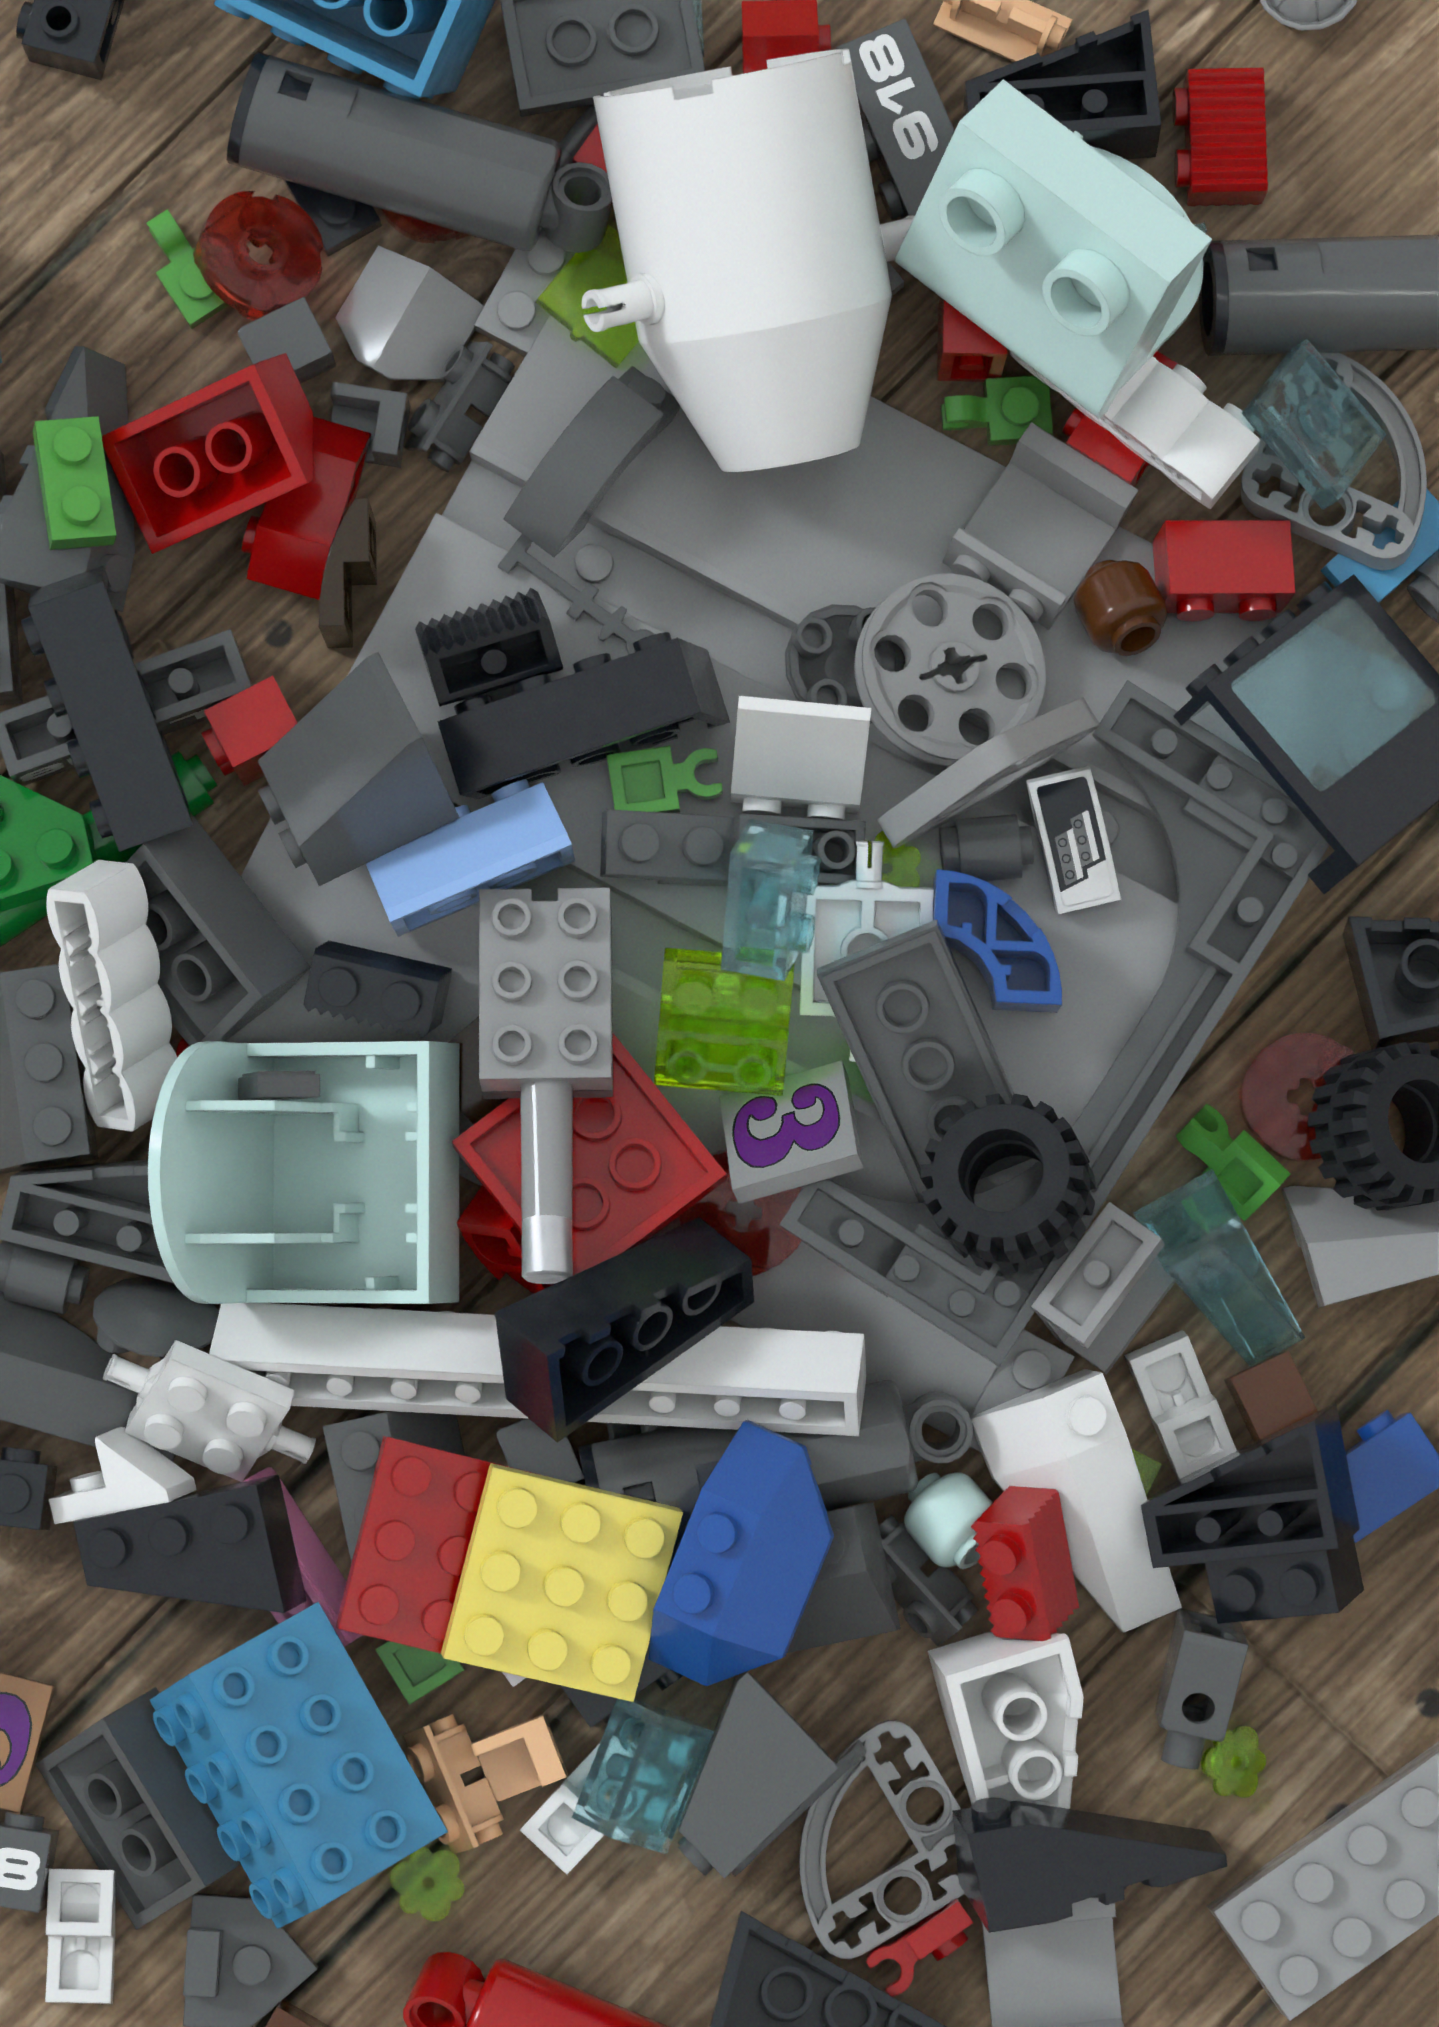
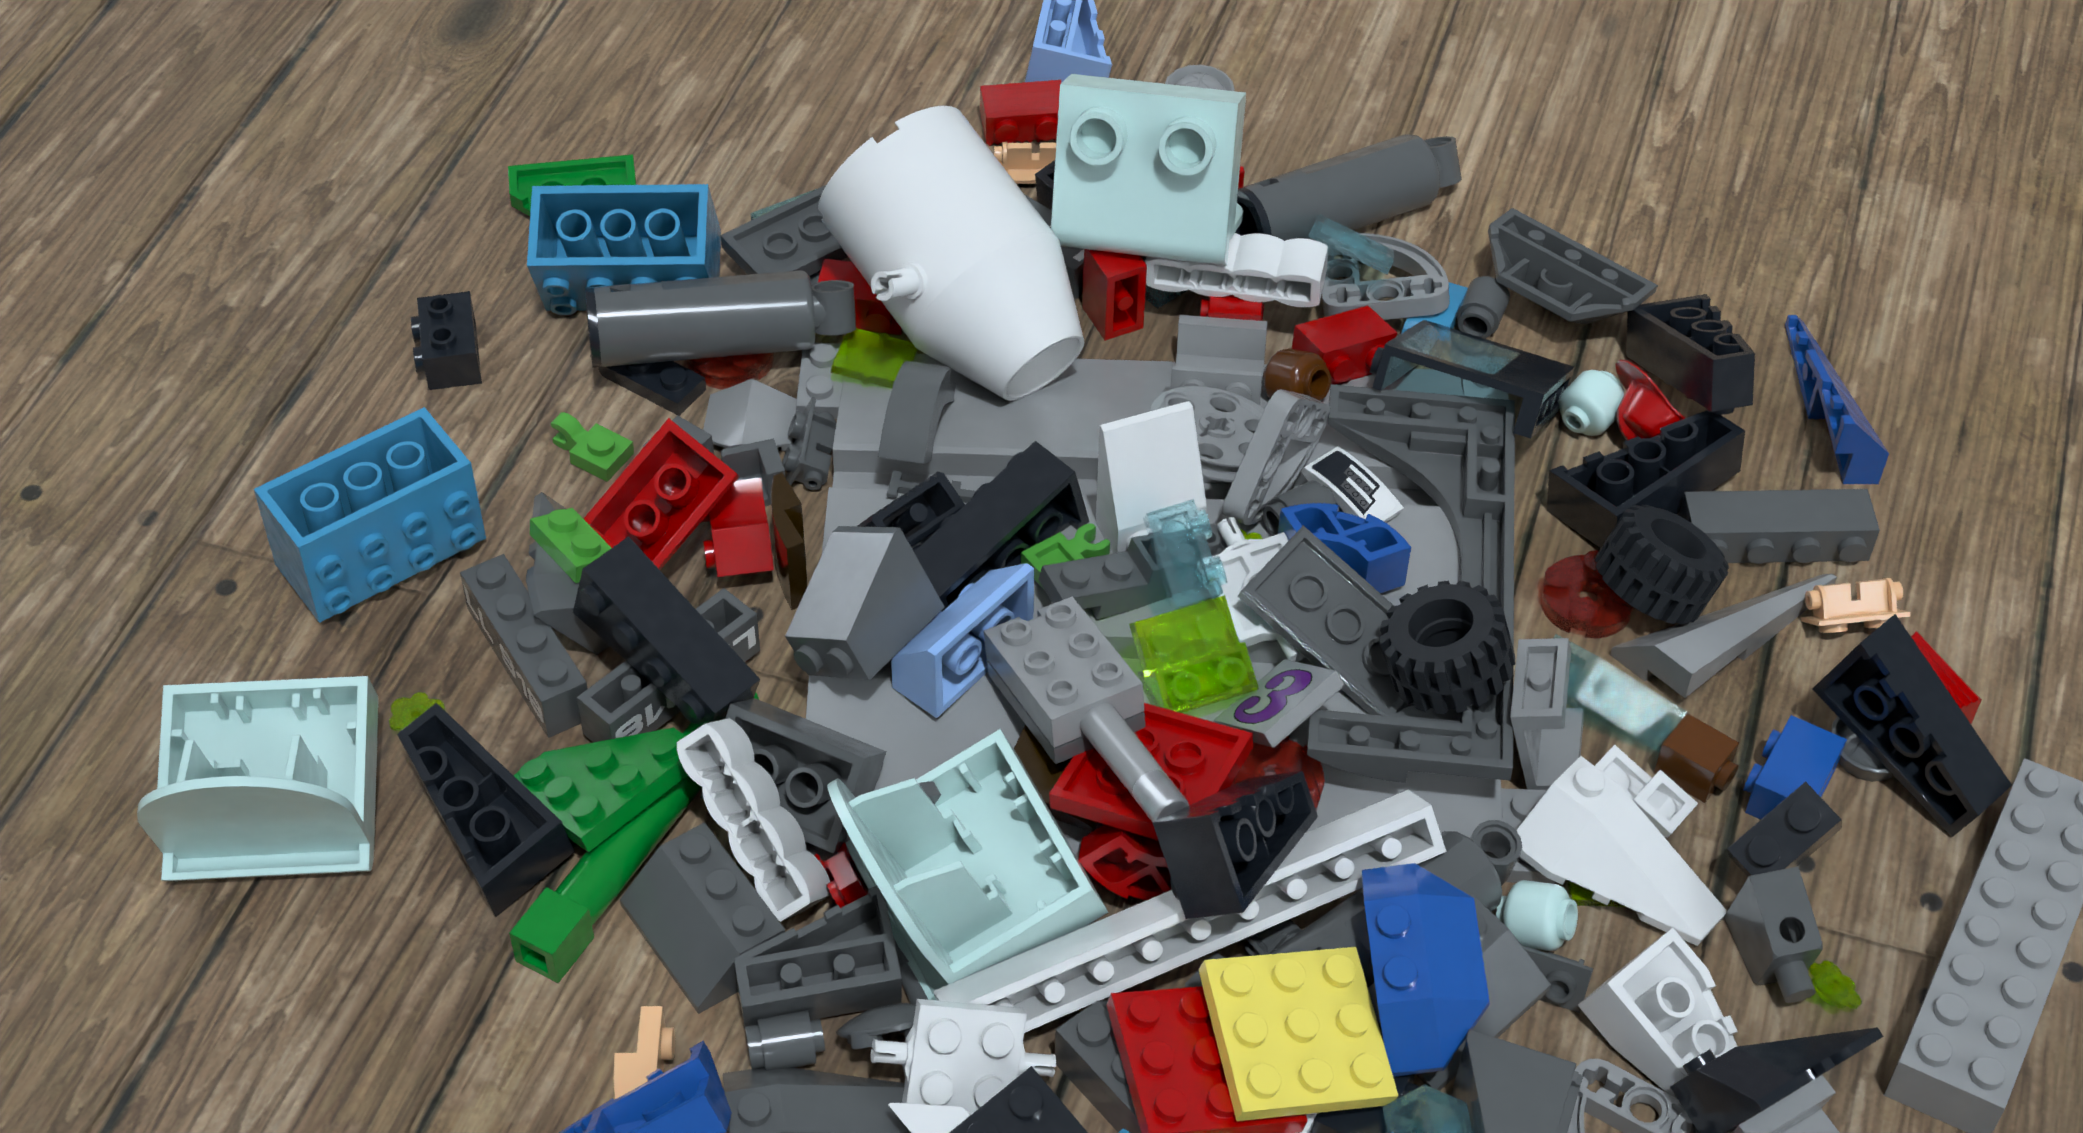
camera: 25 degrees left, 35 degrees down
clear red plate [193,191,323,321] -> none
red brick [201,675,297,786] -> none
black brick [303,940,452,1038] -> none
bright green plate [941,376,1053,446] -> none
red brick [971,1486,1079,1641] -> none
black wedge [1141,1403,1360,1568] -> none
bright green plate [1176,1104,1291,1222] -> none

